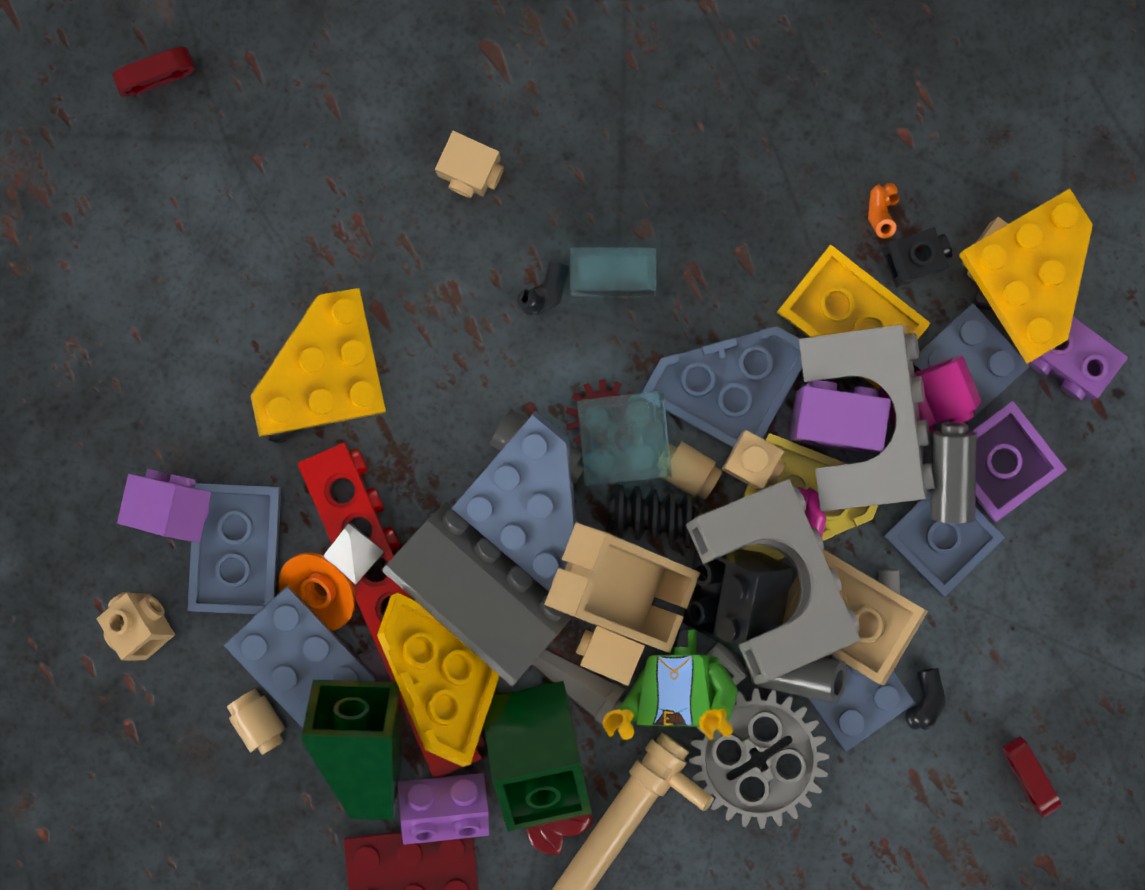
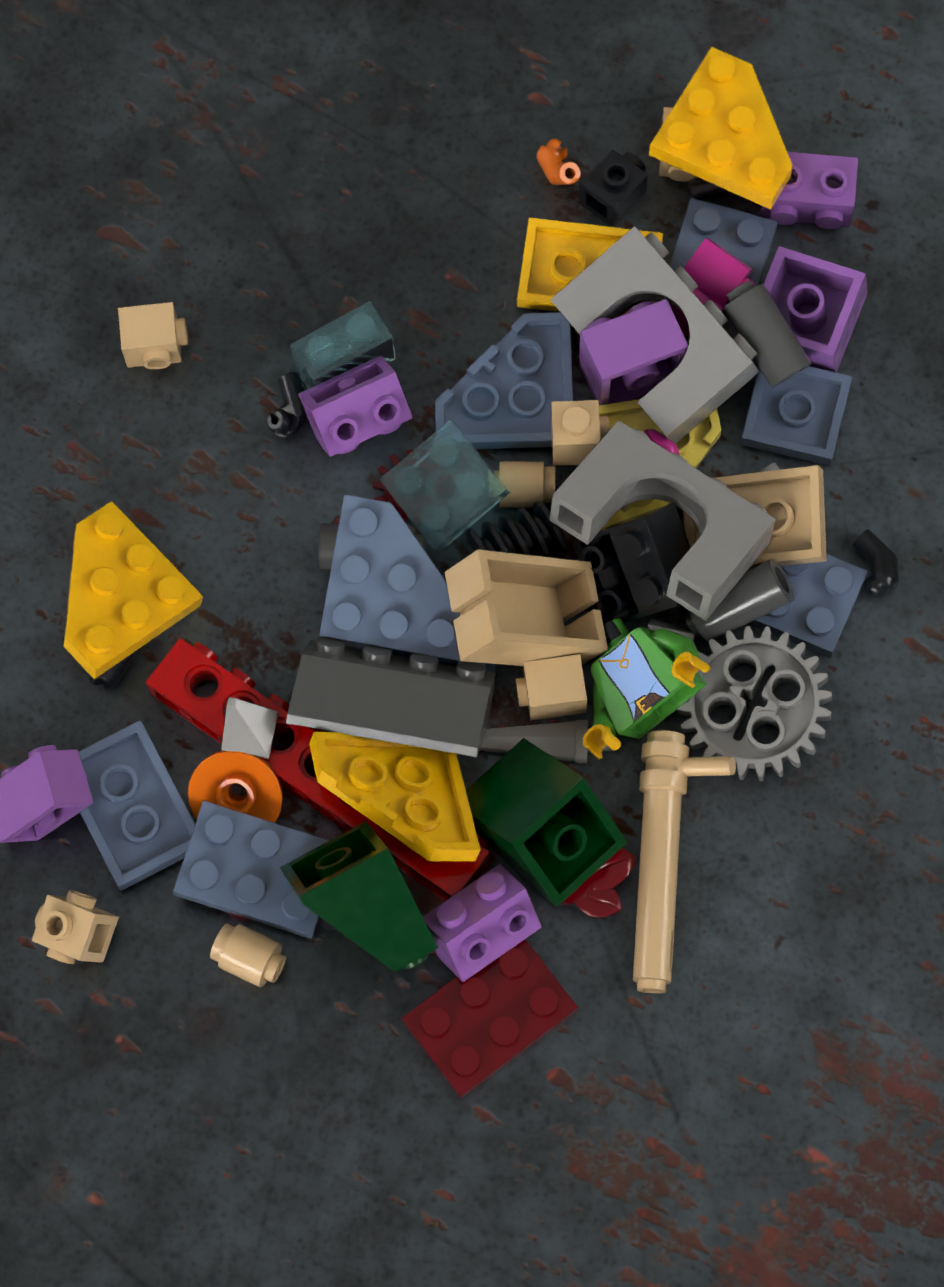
camera: 30 degrees left, 15 degrees down
none -> medium lavender brick [298,355,413,457]

